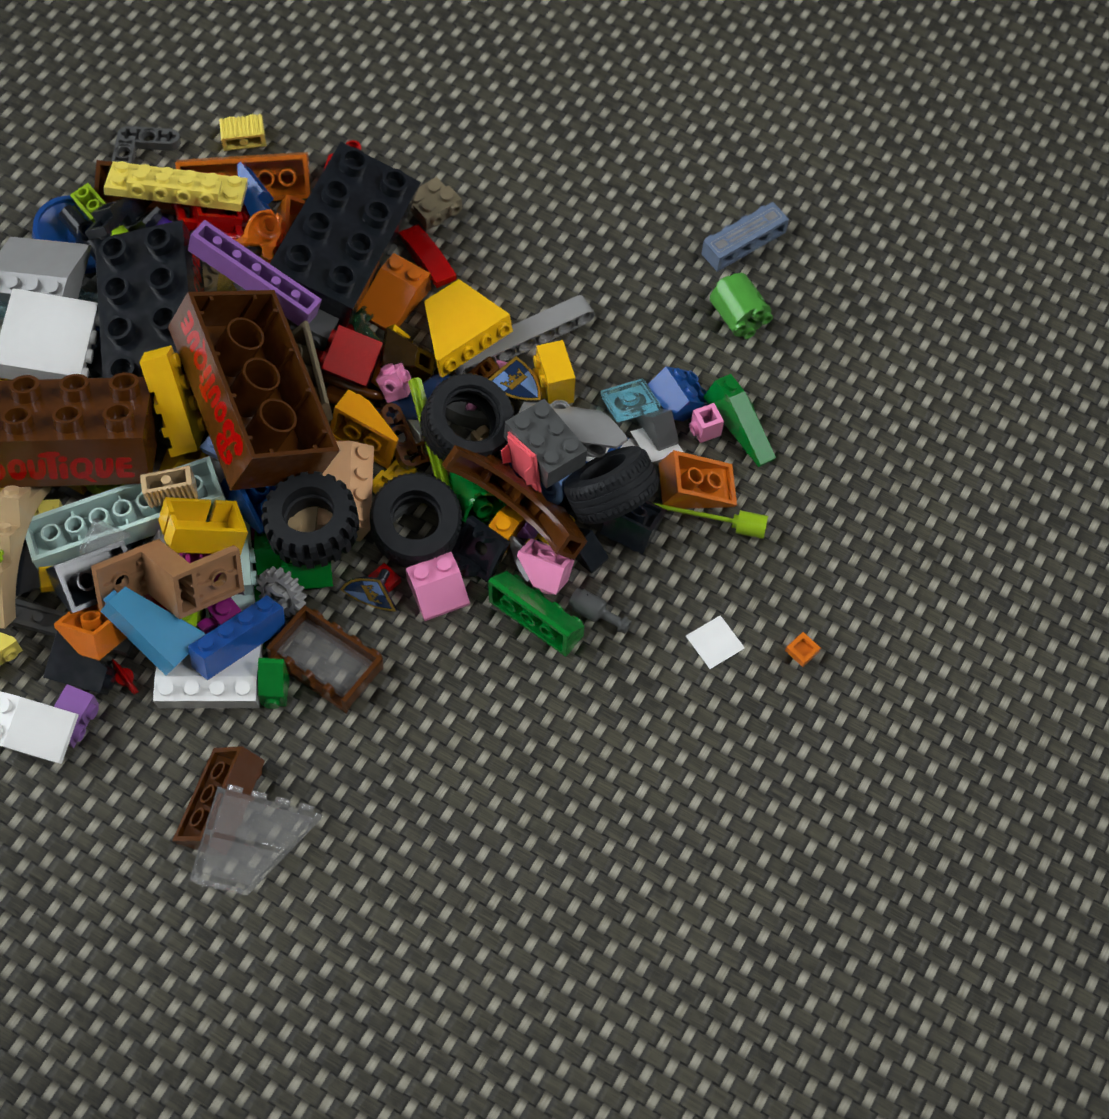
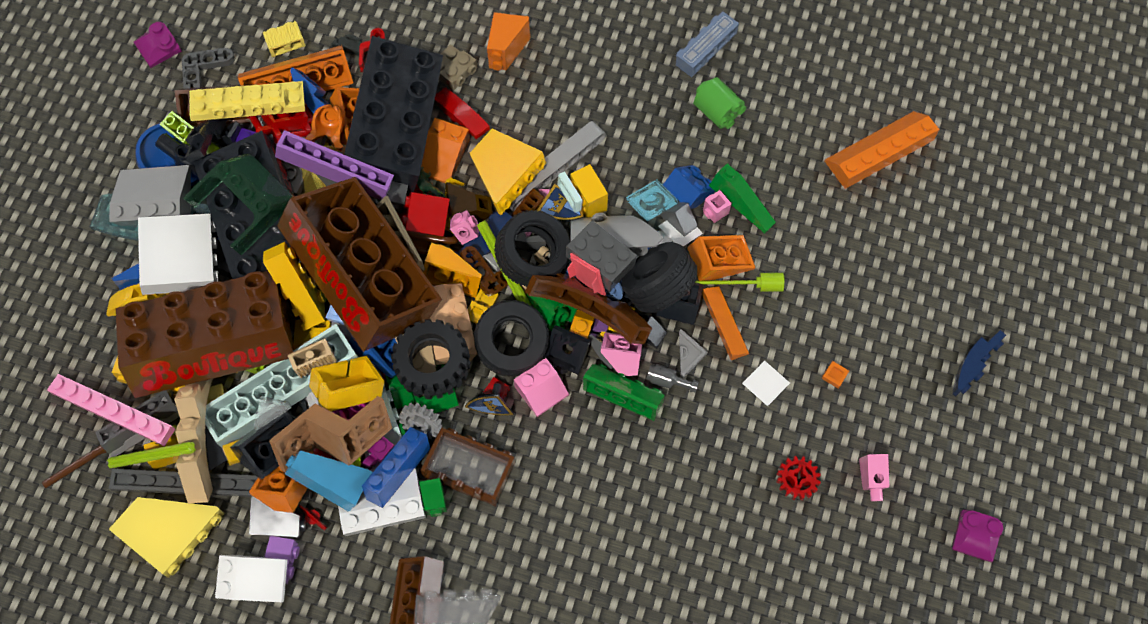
camera: 10 degrees left, 5 degrees up
none -> magenta slope [133,22,182,68]
none -> clear green windscreen [183,154,293,255]
none -> pearl dark grey tile [331,34,365,56]
none -> orange slope [487,12,530,70]
none -> light aqua tile [557,172,583,213]
none -> light grey tile [679,329,708,378]
none -> orange slope [702,287,749,360]
none -> red gear [776,456,821,501]
none -> orange slope [824,111,940,189]
none -> bright pink torso [859,454,889,501]
none -> magenta slope [952,510,1003,563]
none -> dark blue slope [953,330,1006,397]

